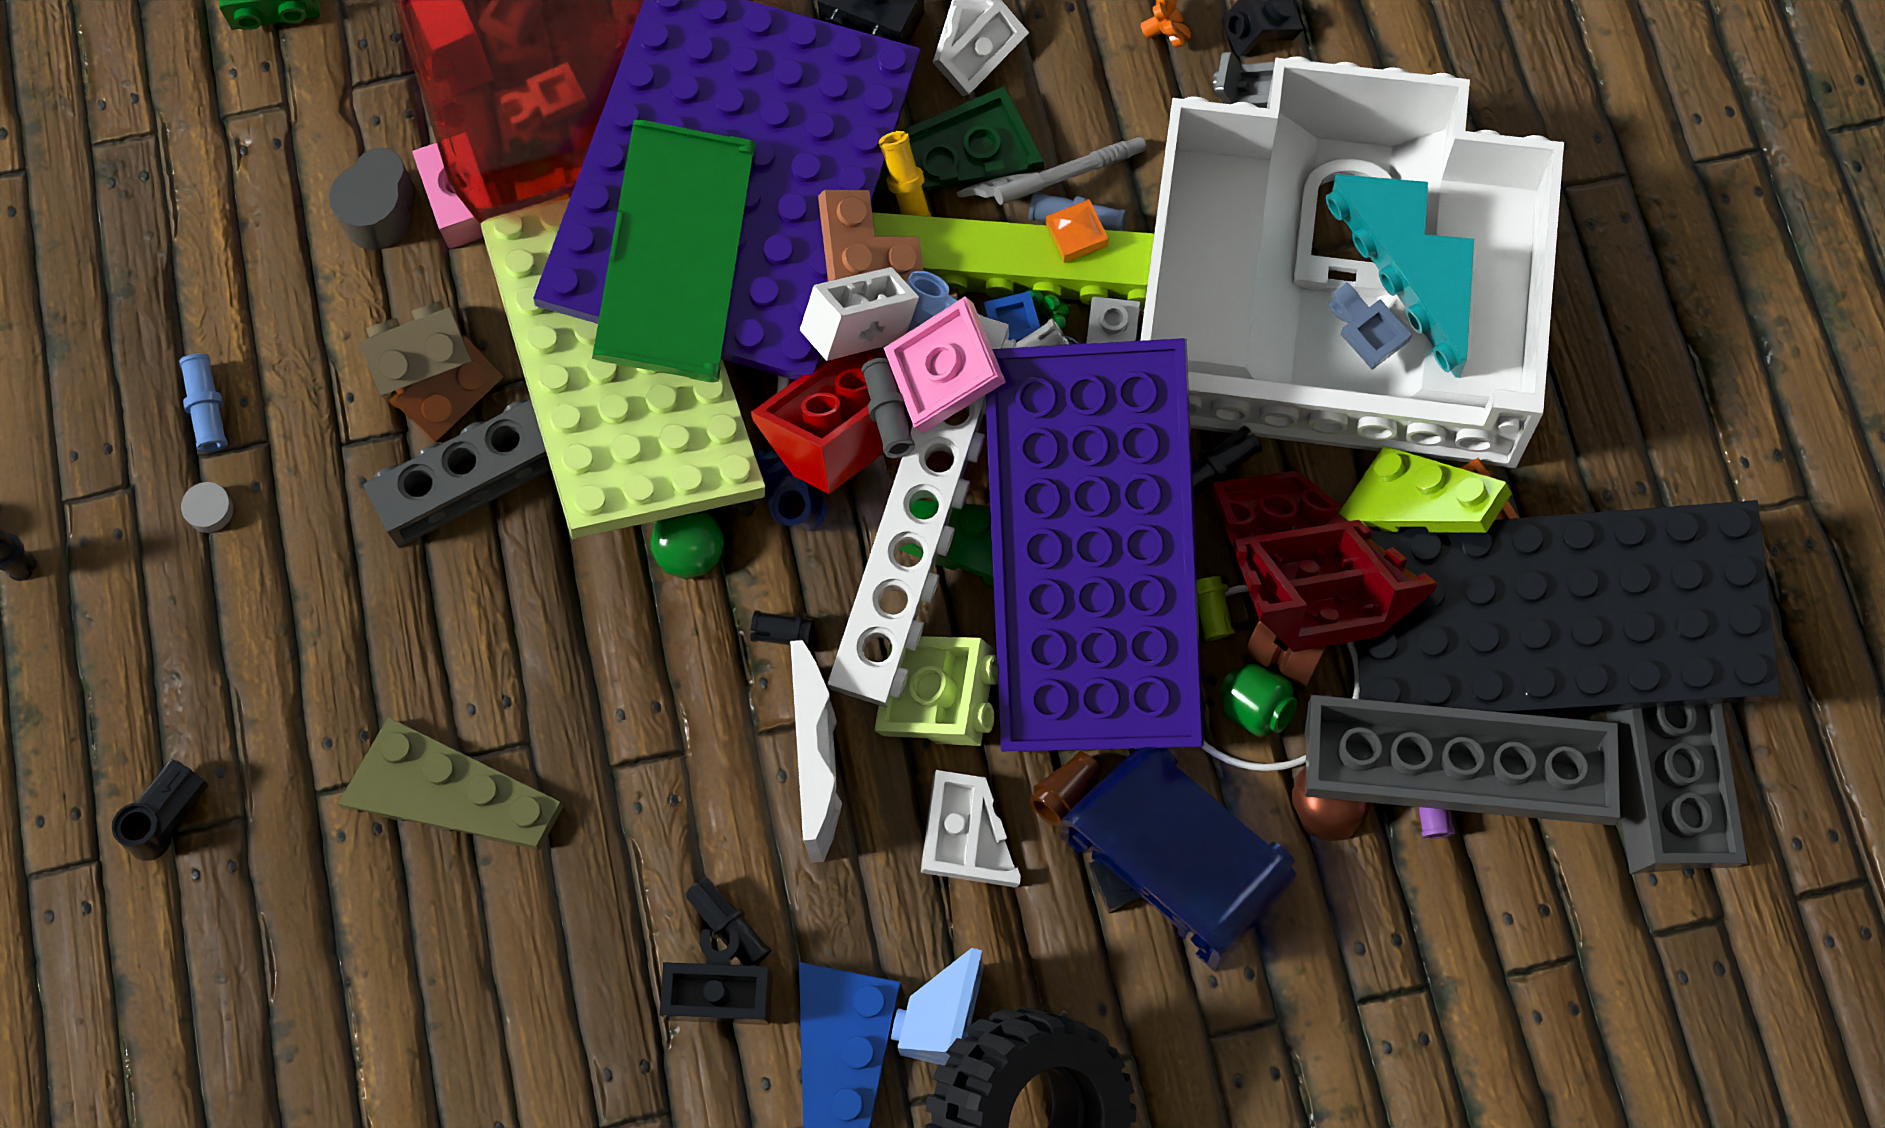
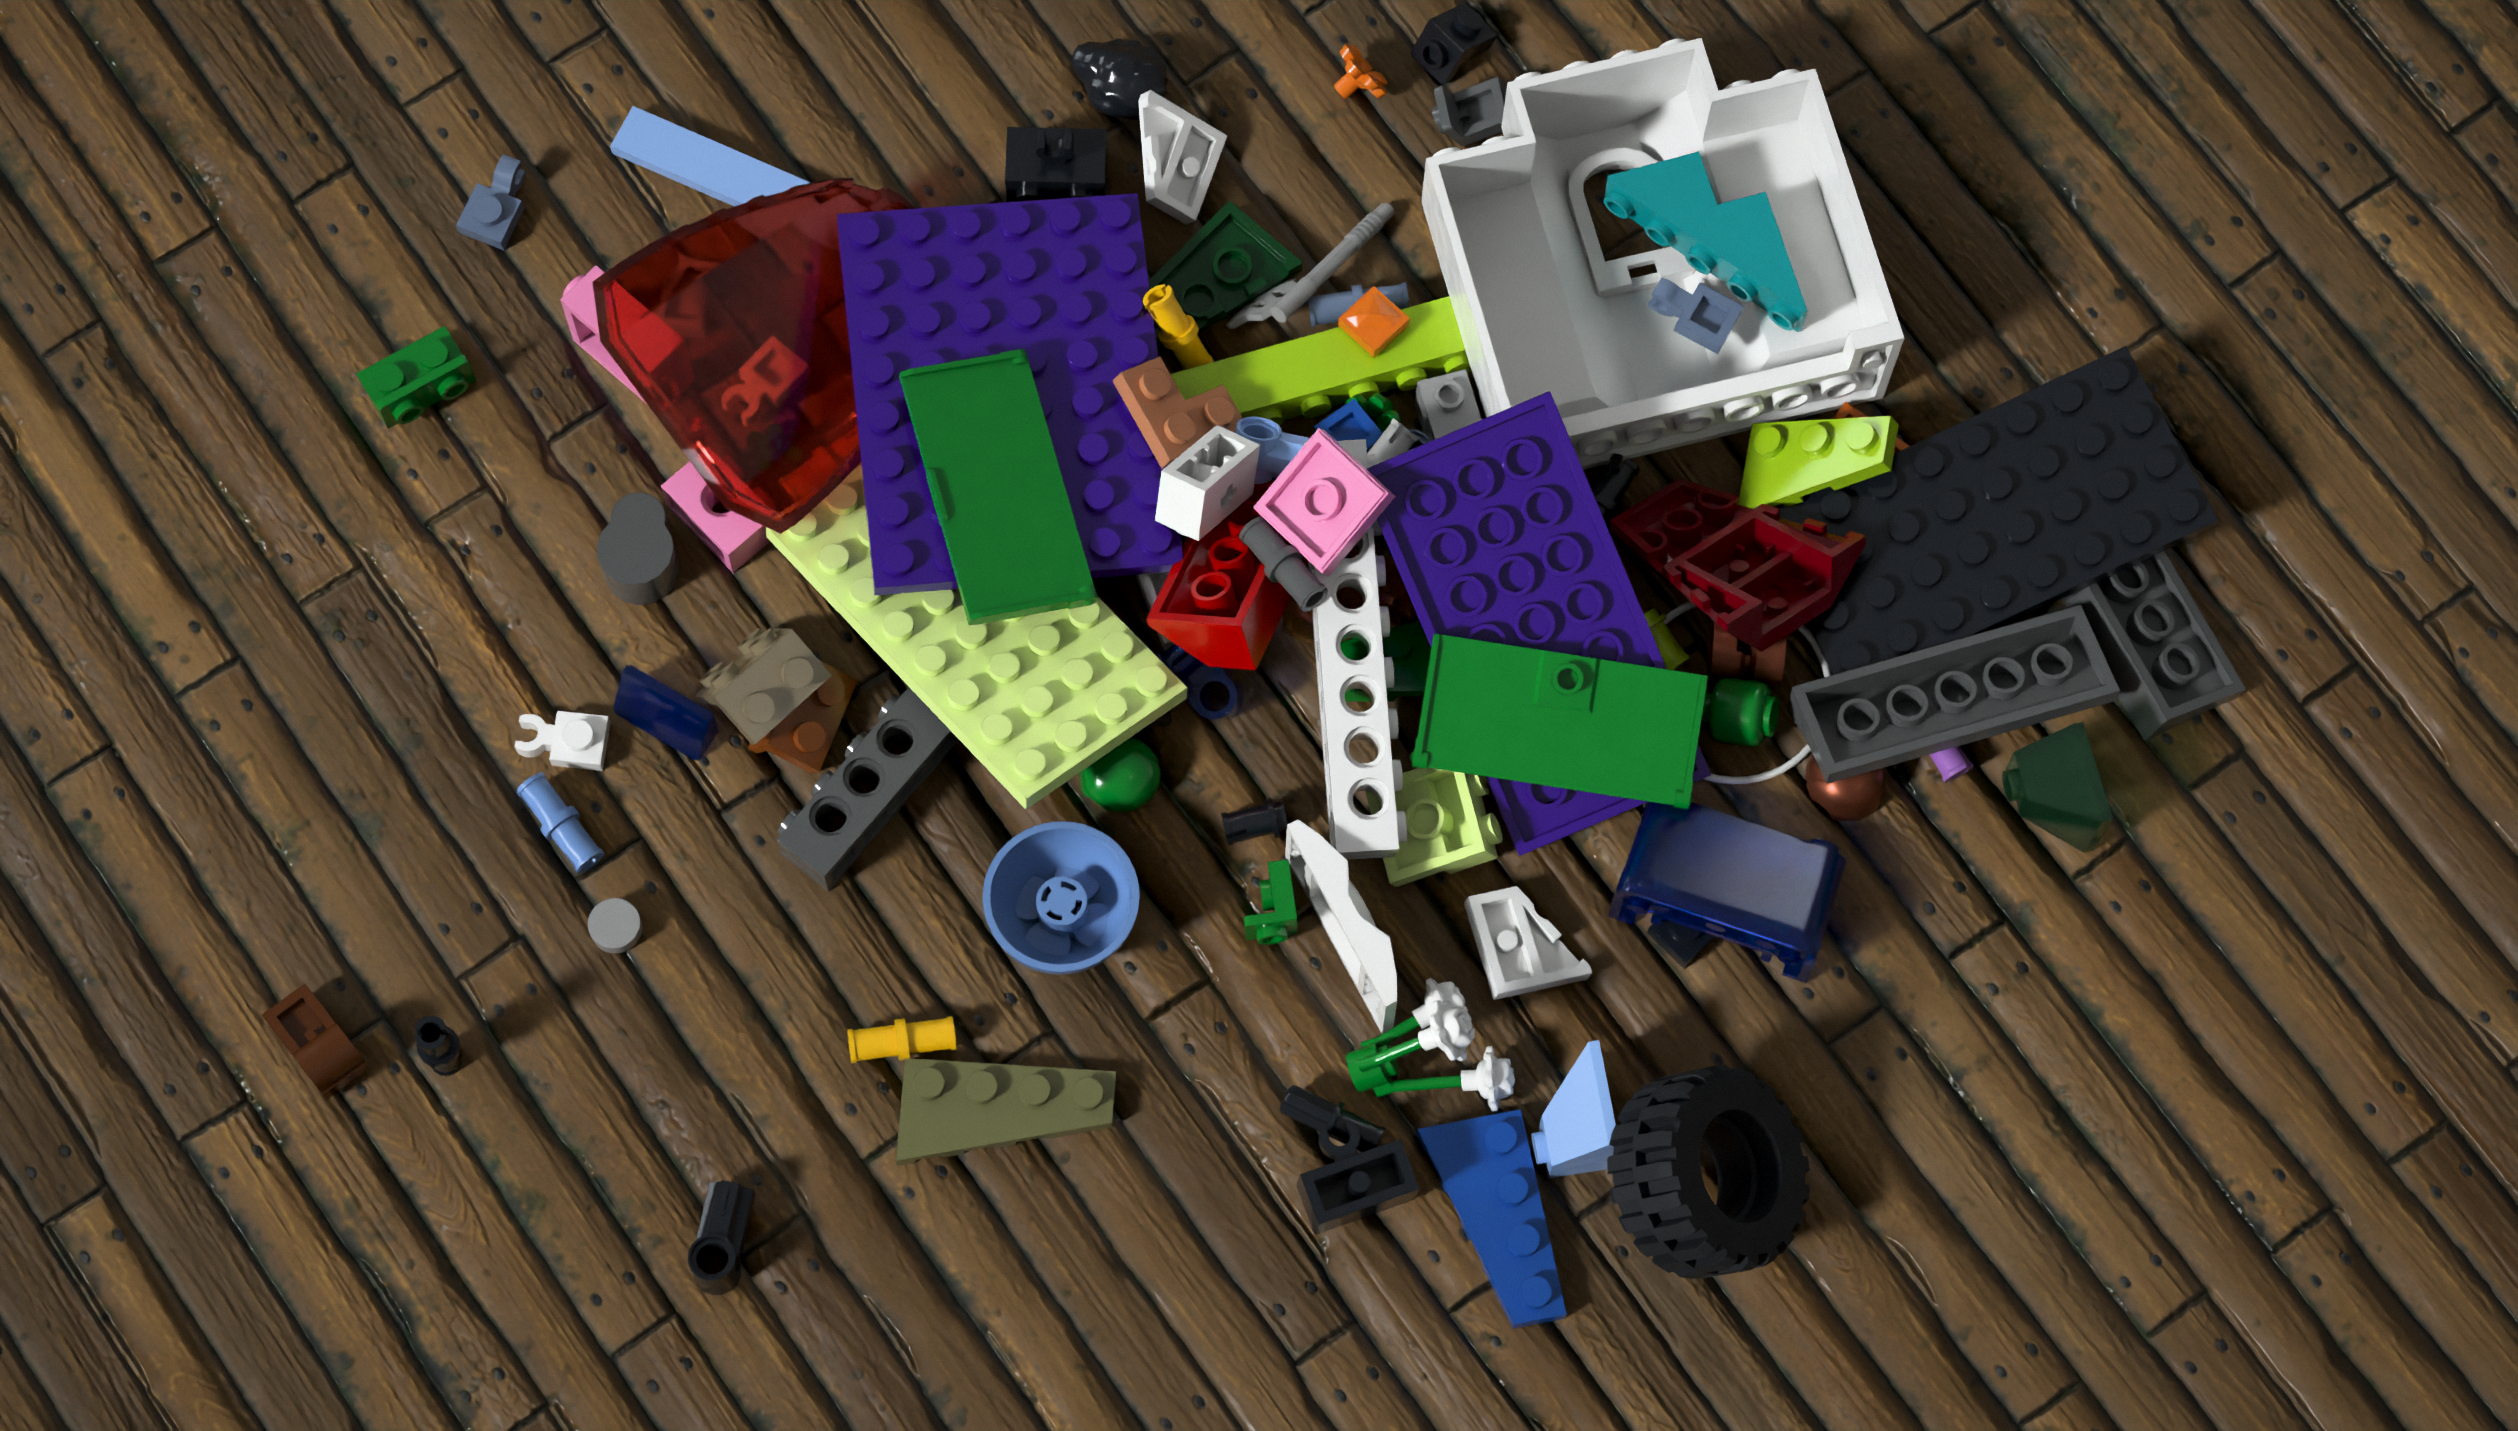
camera: 30 degrees left, 0 degrees up
reddish brown cone [1030,751,1101,826] -> none
none -> white plate [515,711,611,771]
none -> clear blue slope [614,665,719,761]
none -> yellow pin [847,1016,956,1063]
none -> medium blue piece [983,821,1140,975]
none -> green bracket [1244,859,1297,945]
none -> plant [1346,978,1515,1112]
none -> green door [1410,633,1708,810]
none -> clear green slope [2002,722,2113,853]

